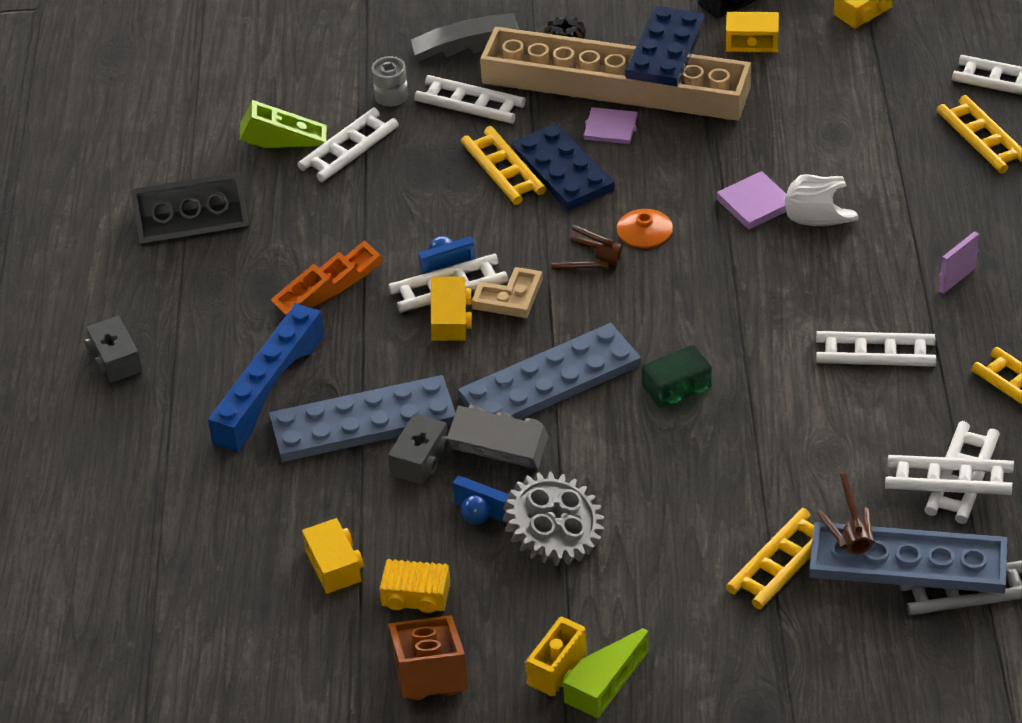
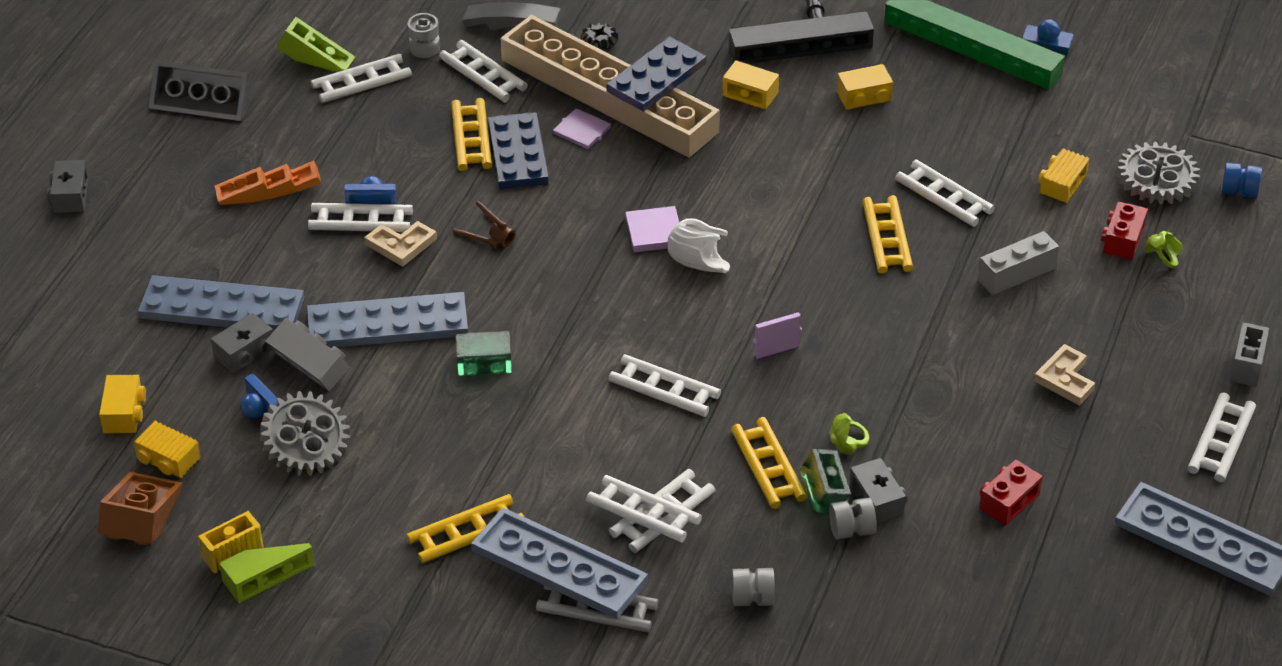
camera: 20 degrees right, 0 degrees up
blue arch [208,303,324,452] -> none
yellow brick [431,277,472,341] -> none
orange dish [617,209,673,249] -> none
reddish brown plant [817,472,875,554] -> none

